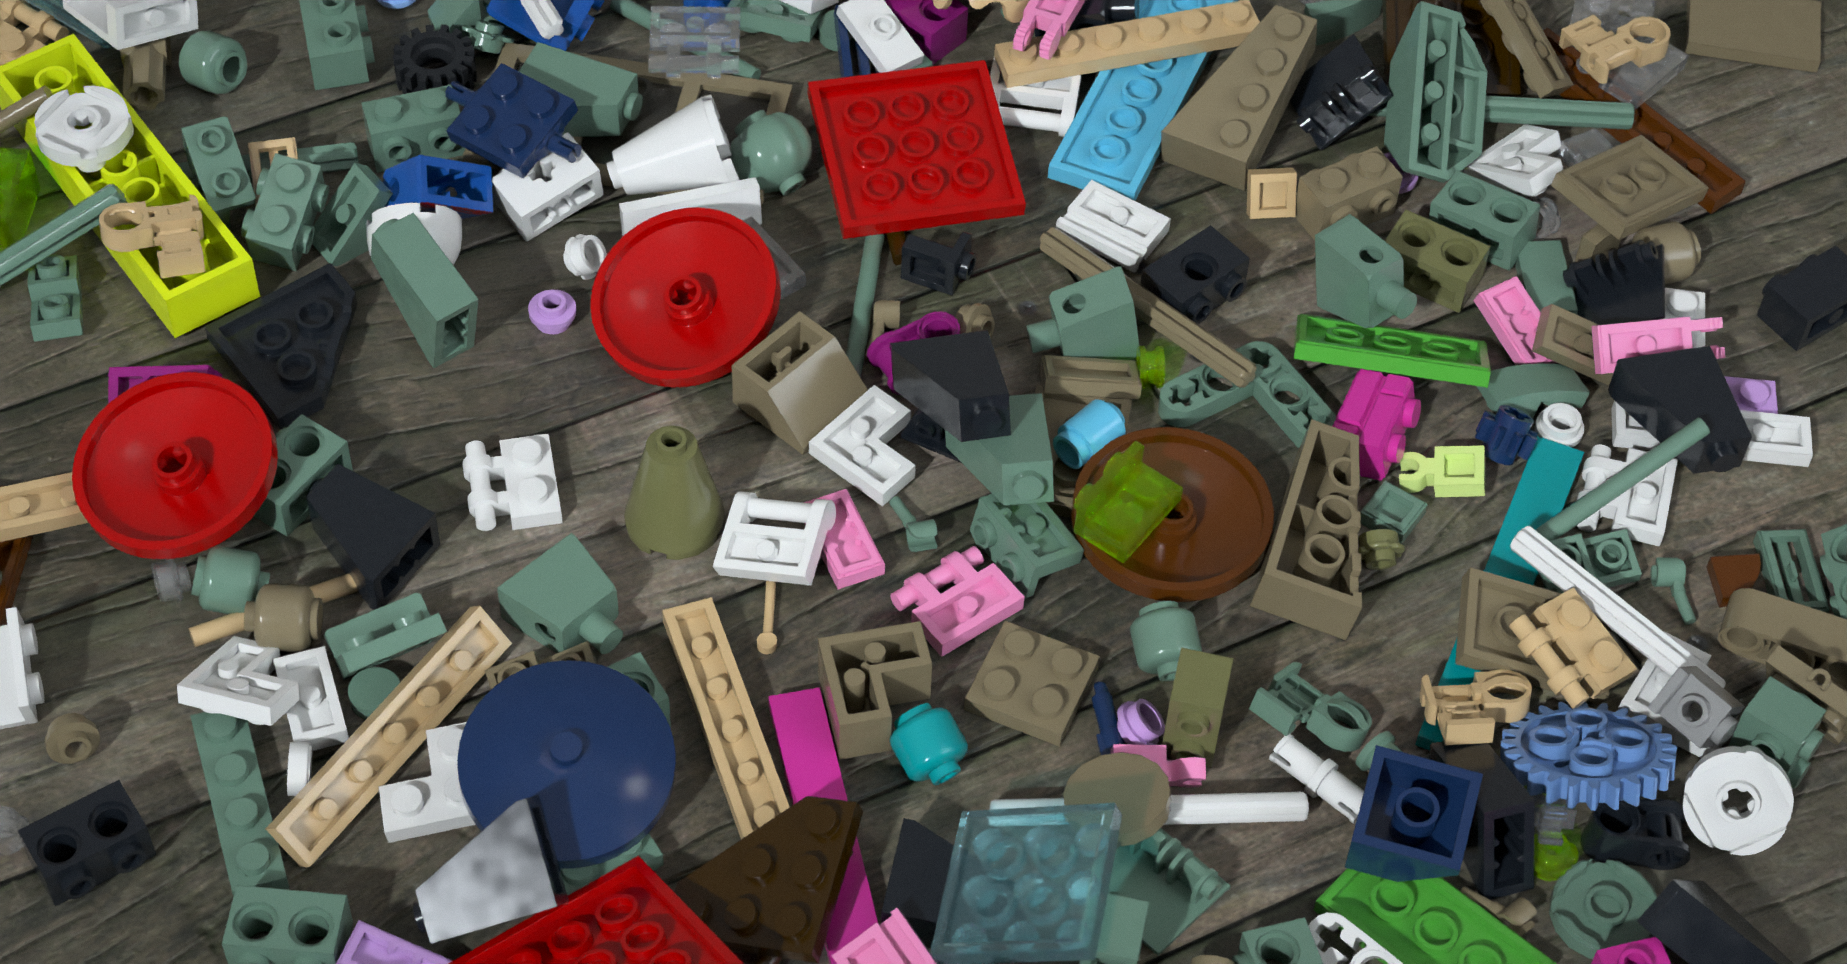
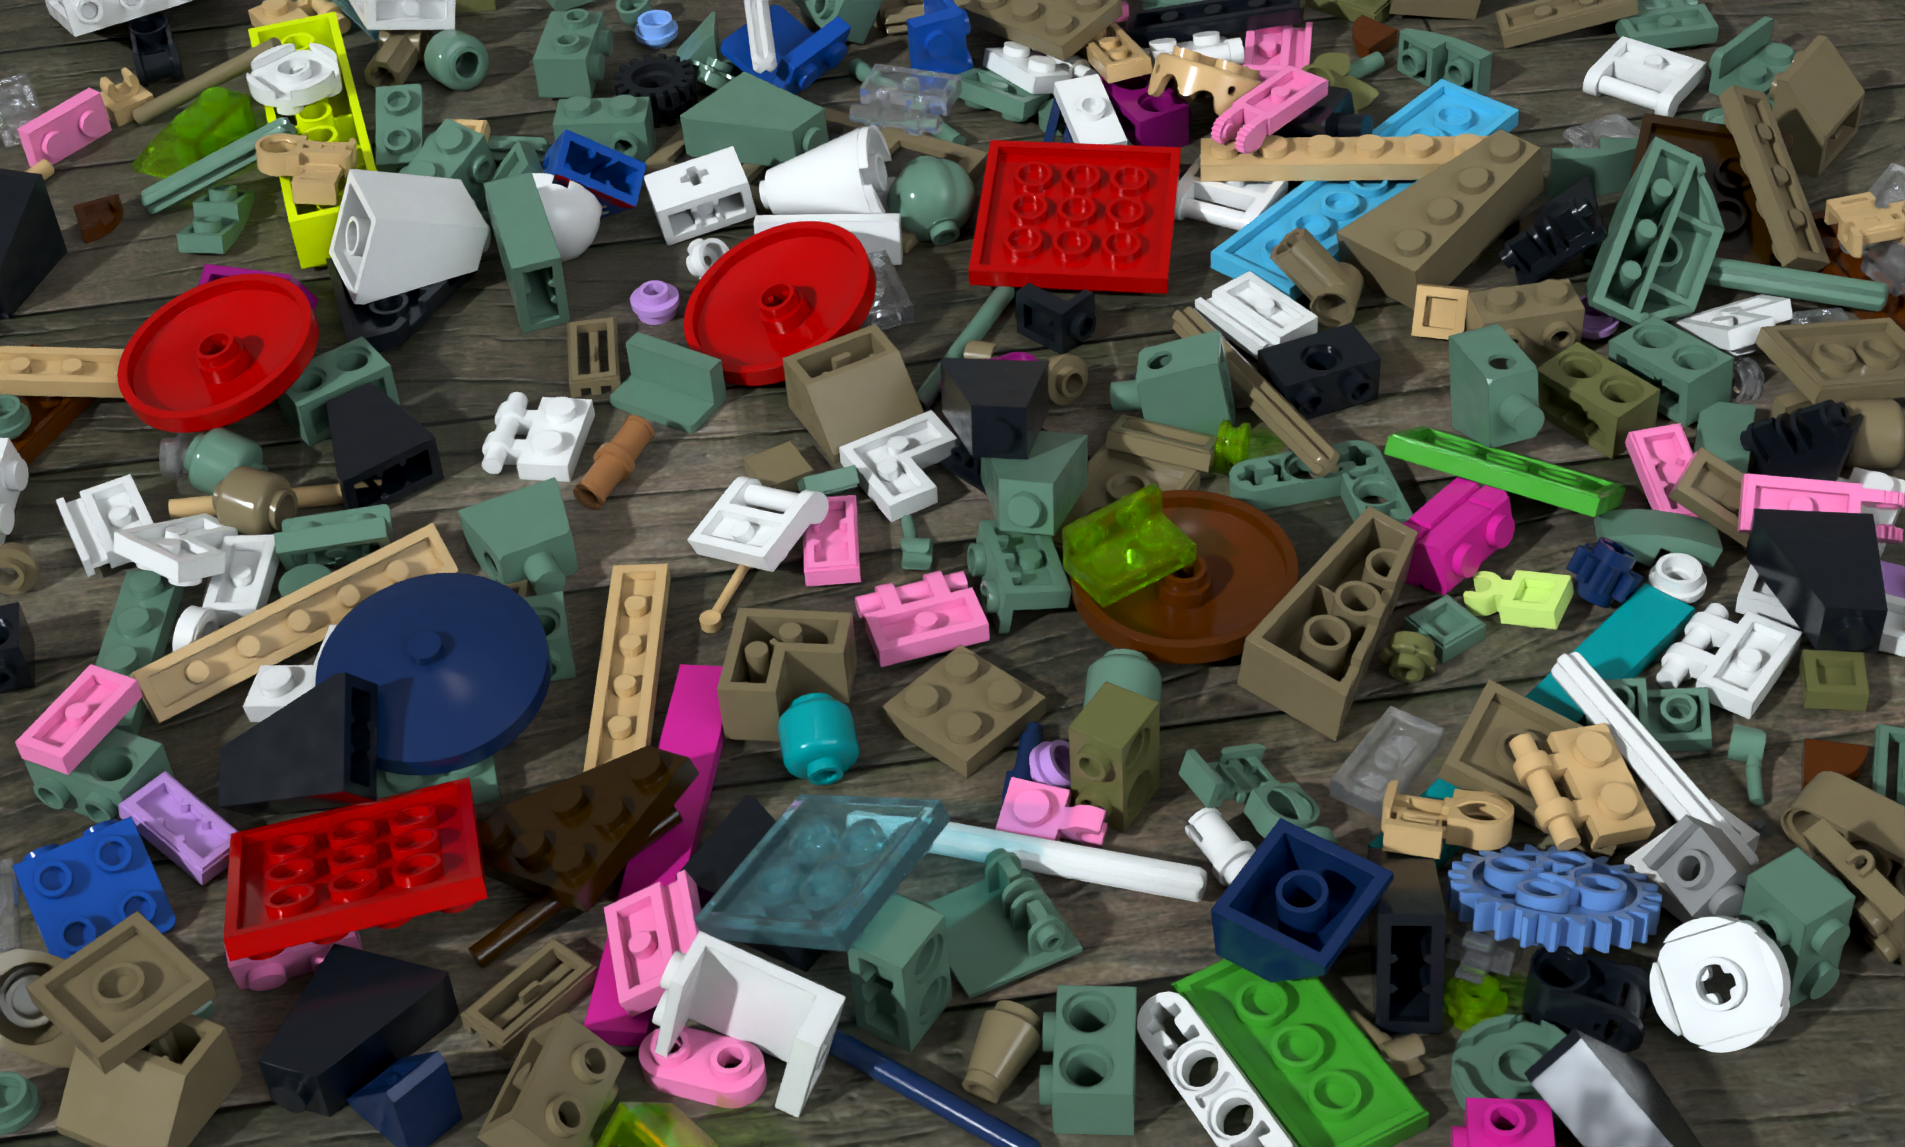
camera: 25 degrees right, 10 degrees down
dark blue plate [445,63,582,179] -> none
olive cone [624,425,725,560] -> none
medium azure brick [1053,399,1126,469] -> none
dark tan tile [1063,752,1172,846] -> none
sand green bar [1535,417,1710,541] -> none
none -> bright pink plate [15,664,143,775]
none -> white plate [56,474,154,577]
none -> white slope [329,169,491,305]
none -> dark tan tile [567,317,622,398]
none -> medium nougat pin [573,415,655,510]
none -> sand green panel [610,331,727,434]
none -> dark tan tile [743,441,814,492]
none -> sand green tile [797,465,860,497]
none -> dark tan piece [1270,227,1364,328]
none -> clear plate [1330,706,1444,819]
none -> olive plate [1799,649,1870,711]

